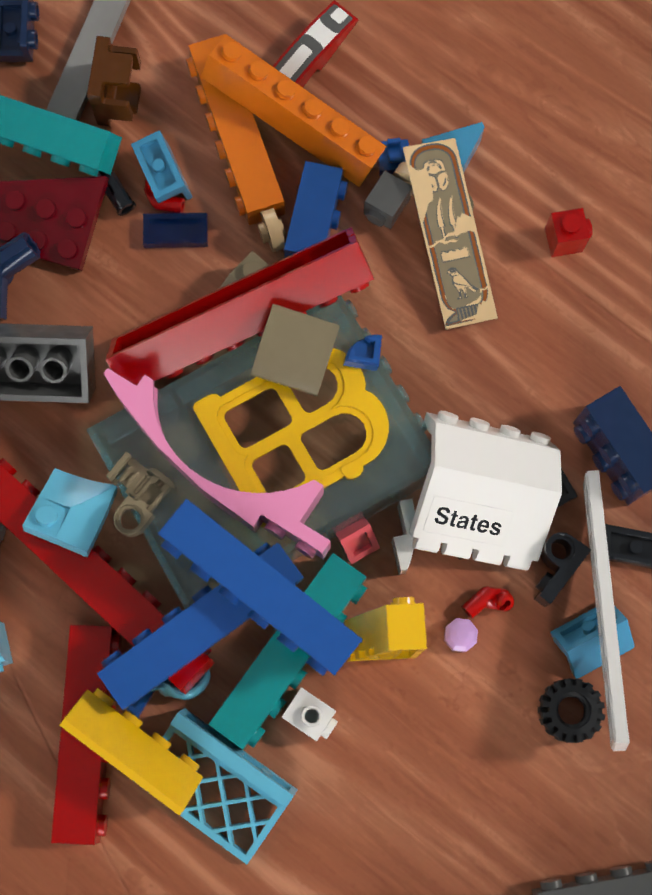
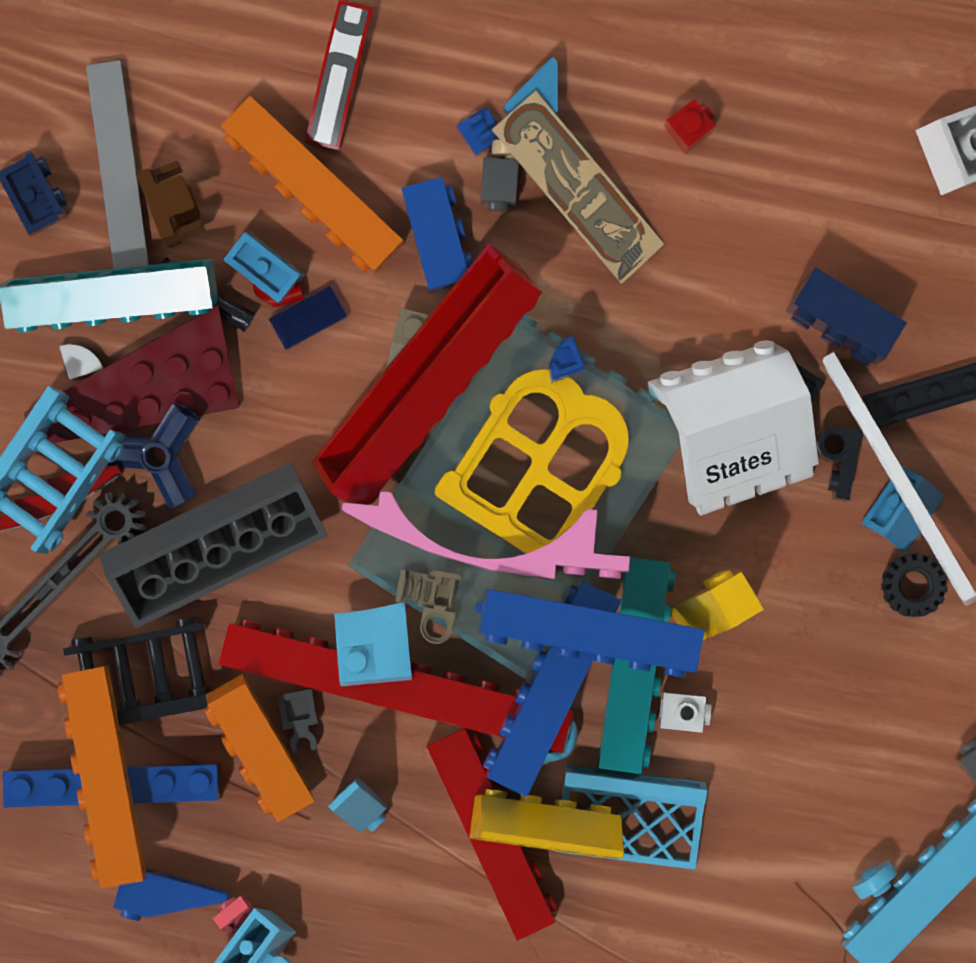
camera: 30 degrees left, 10 degrees up
orange brick [201,34,387,187] -> none
dark tan slope [251,304,340,396] -> none
tan wheel [258,208,285,252] -> none
coral plate [335,517,380,565] -> none
white slope [391,499,415,575] -> none
lavender tile [444,618,478,652] -> none
red arm [461,586,514,619] -> none

